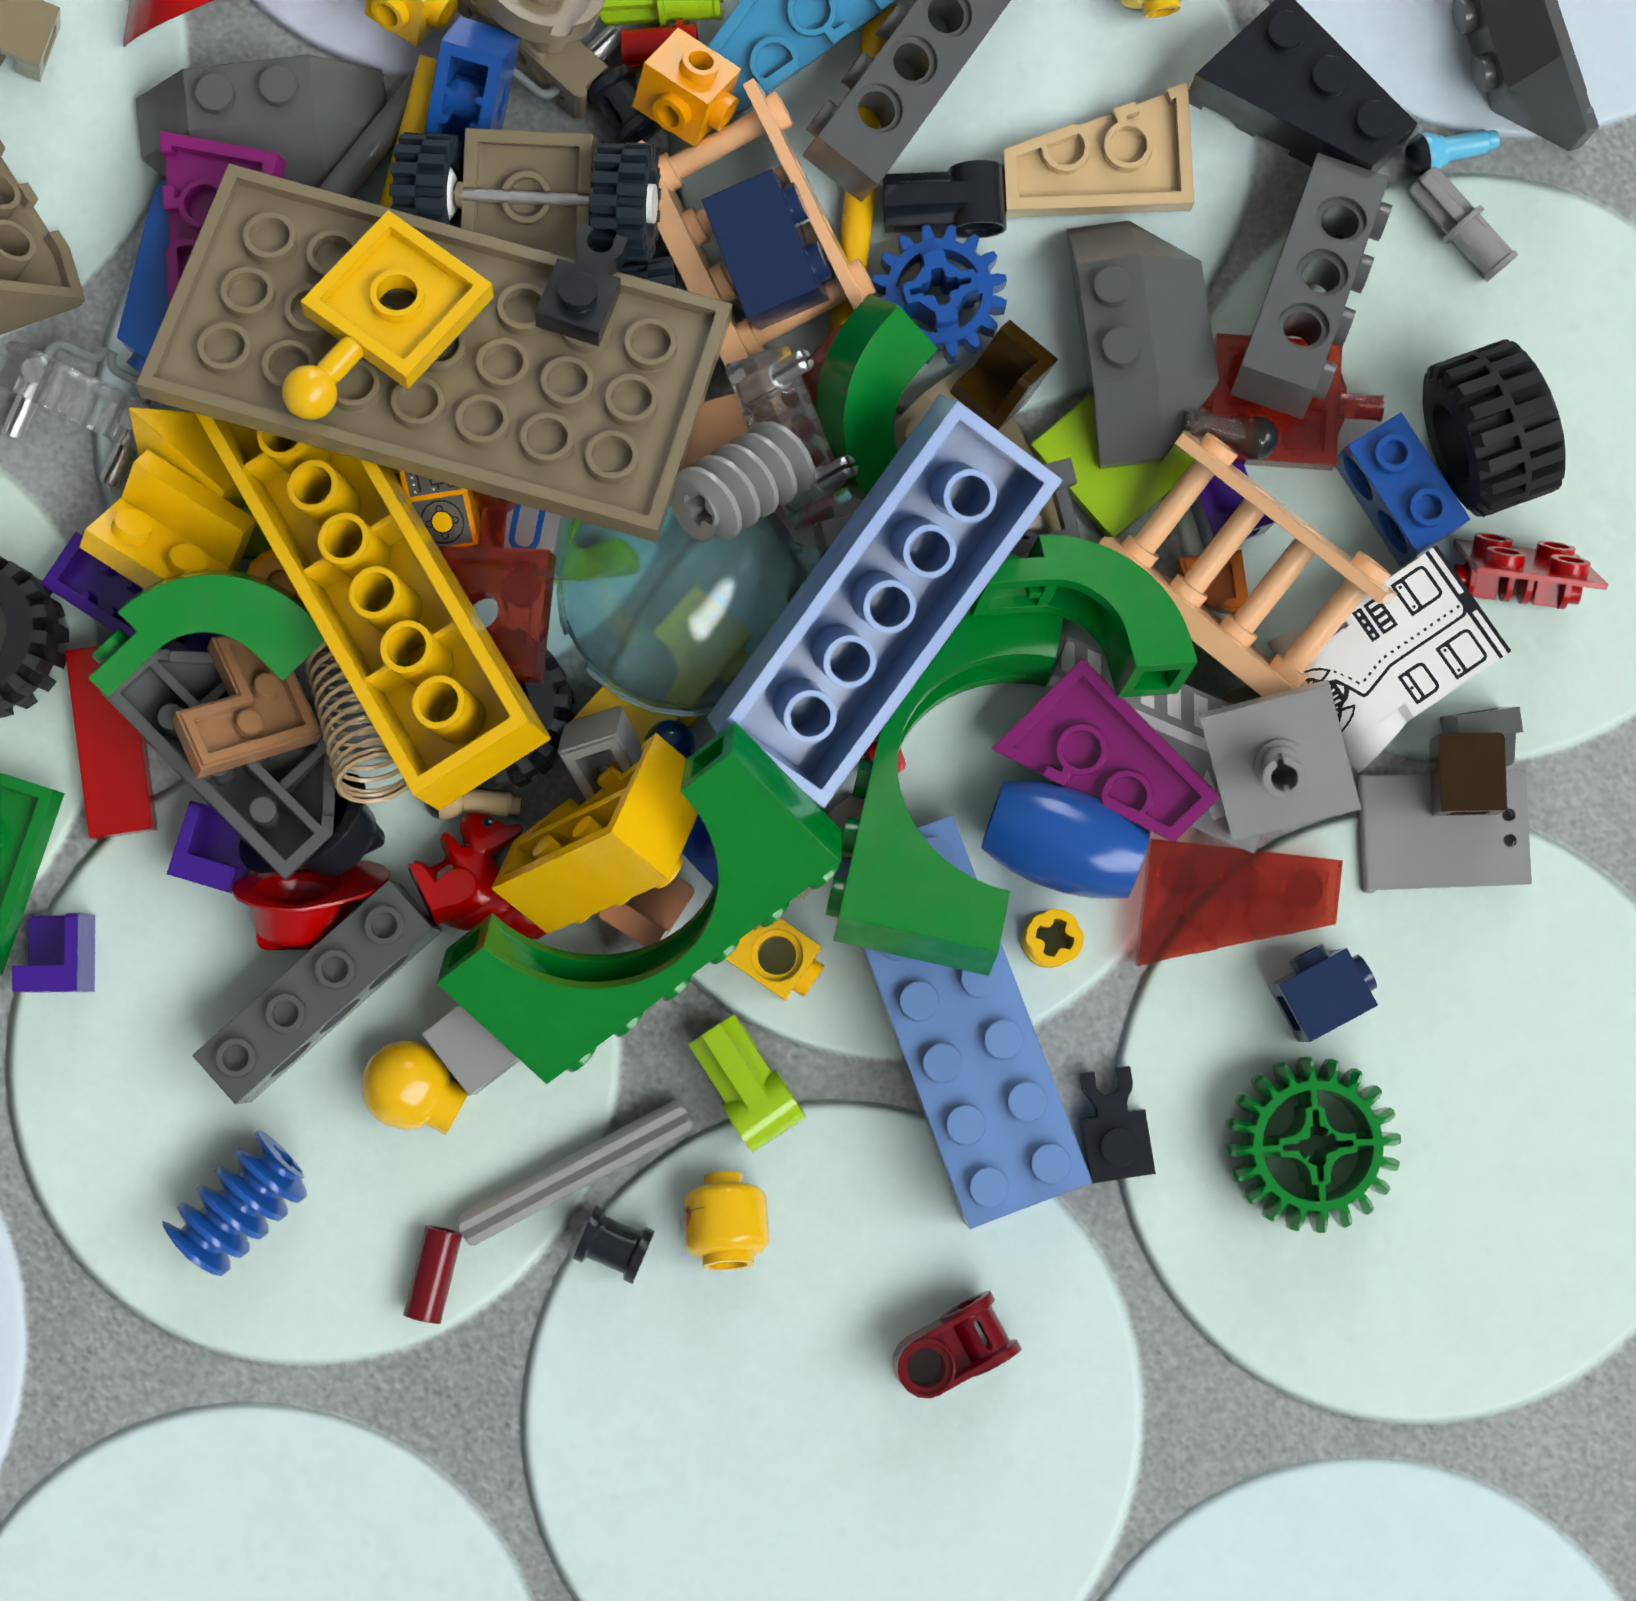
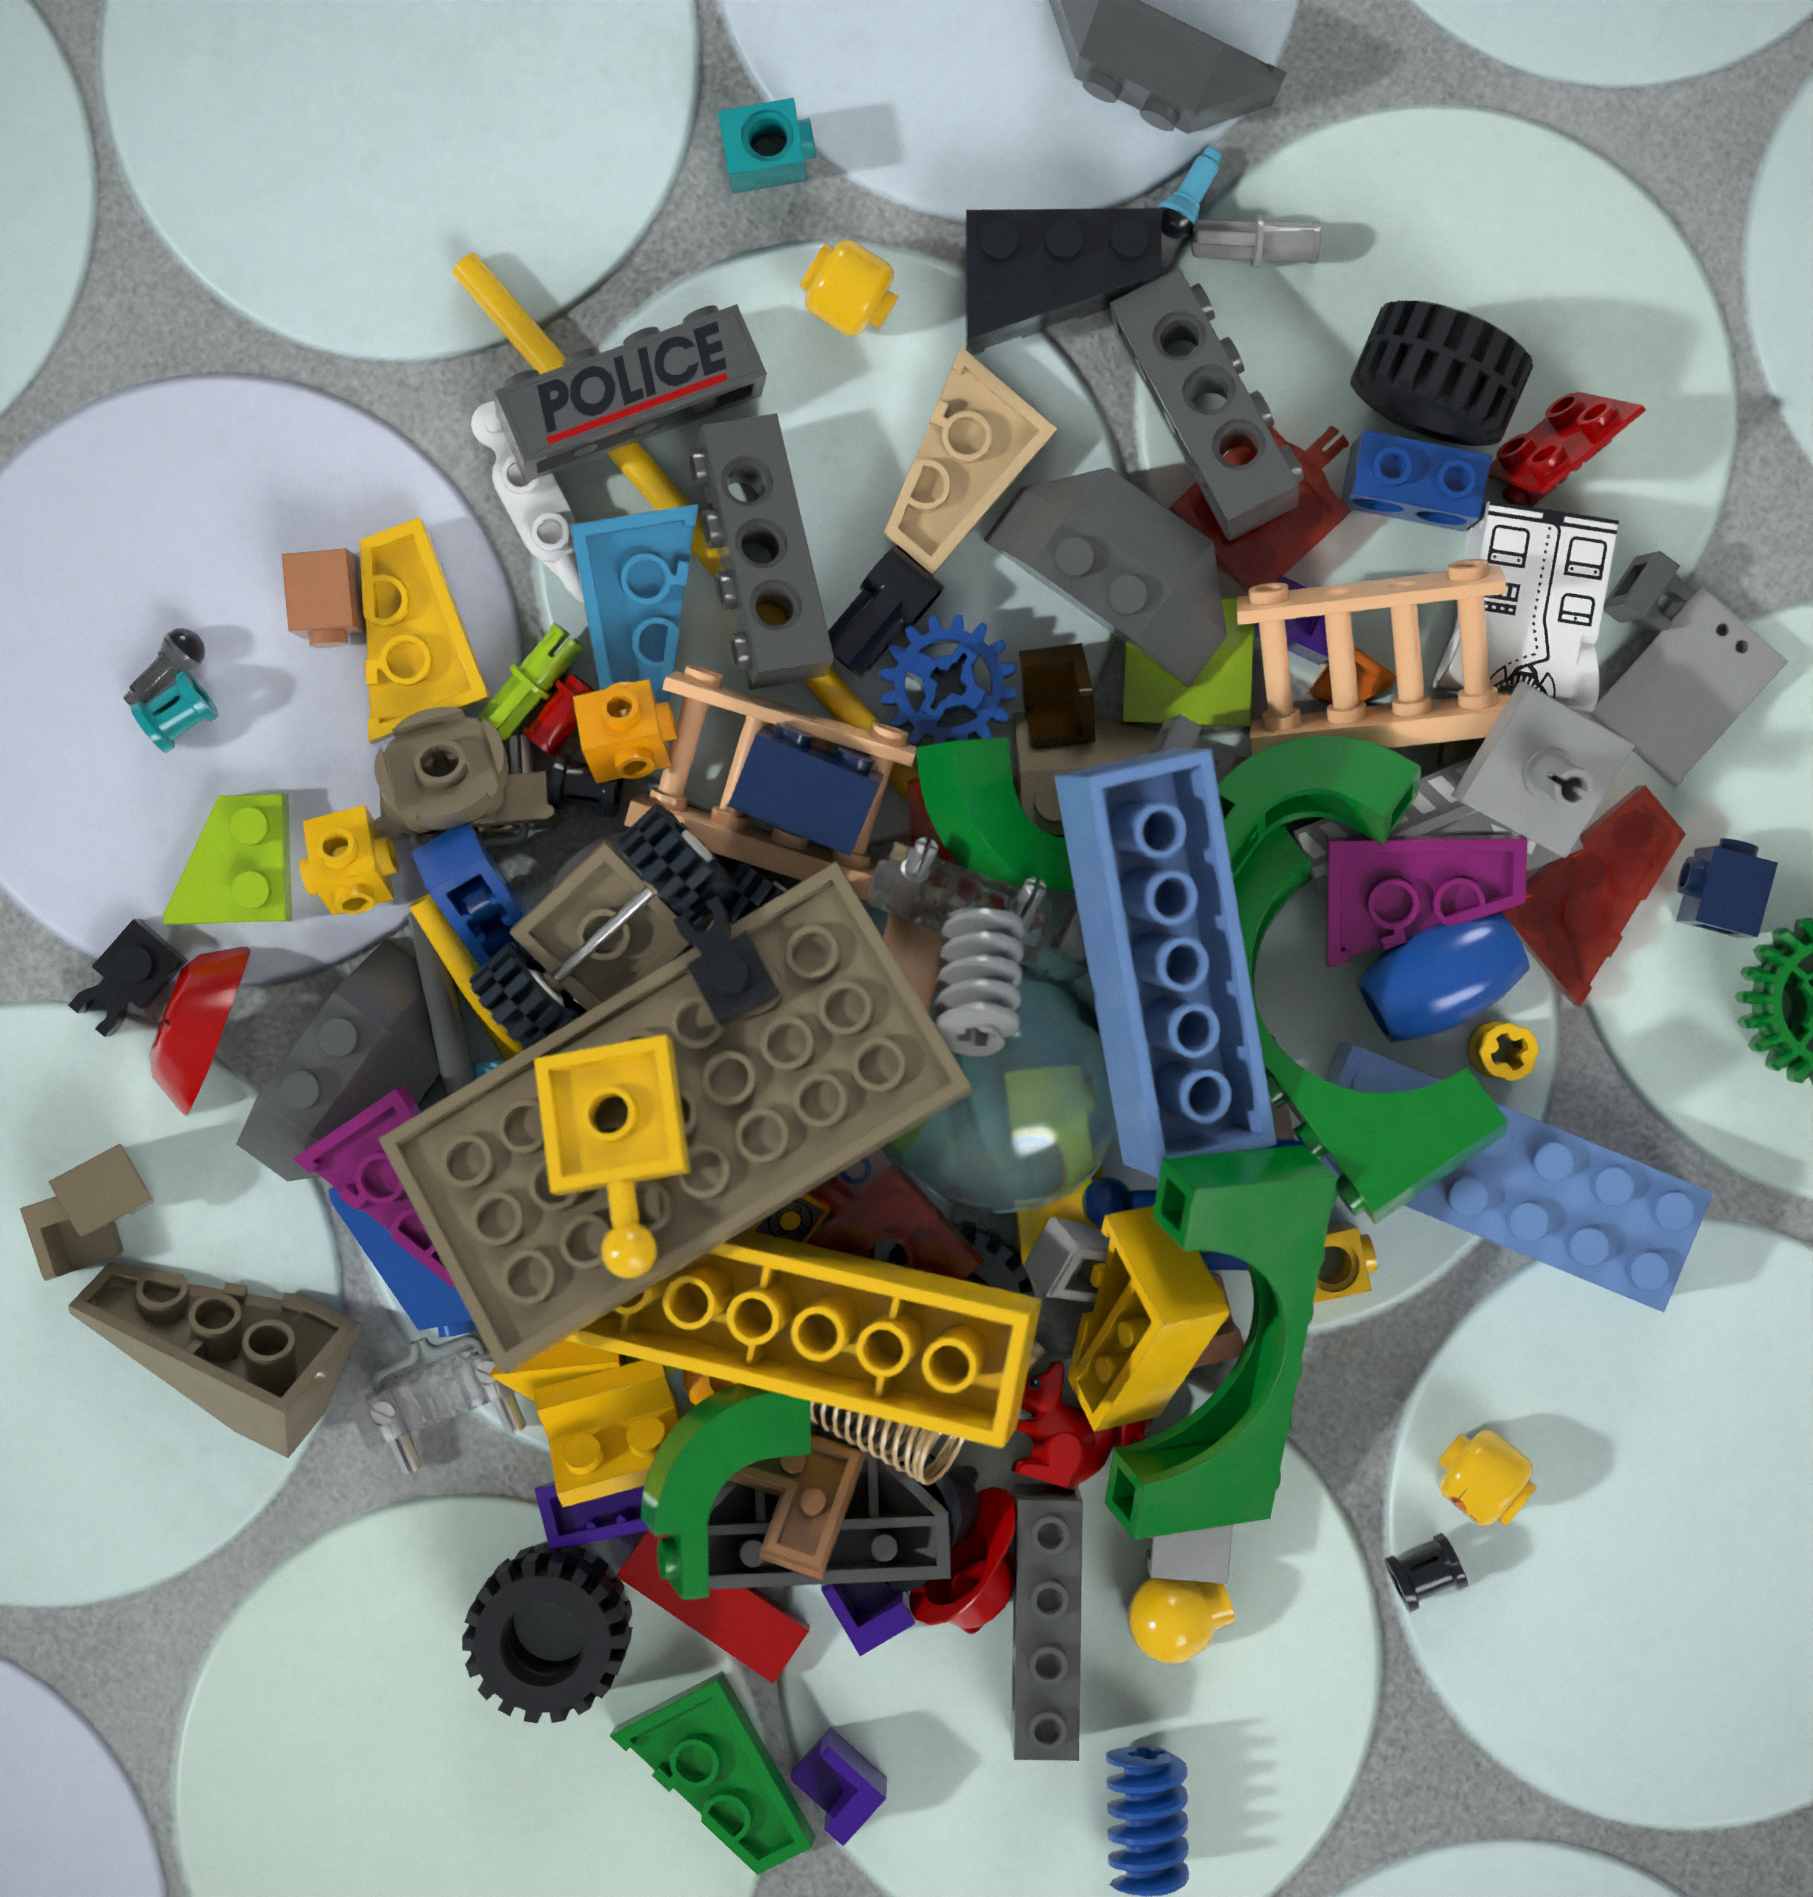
camera: 40 degrees left, 5 degrees up
dark red axle [403,1225,462,1324] -> none
light grey axle [456,1100,693,1245] -> none
lime piece [688,1015,807,1153] -> none
dark red piece [893,1290,1022,1399] -> none
black plate [1079,1066,1156,1184] -> none
clear smoke piece [1181,411,1278,460] -> none
dark brown panel [1429,732,1507,816] -> none

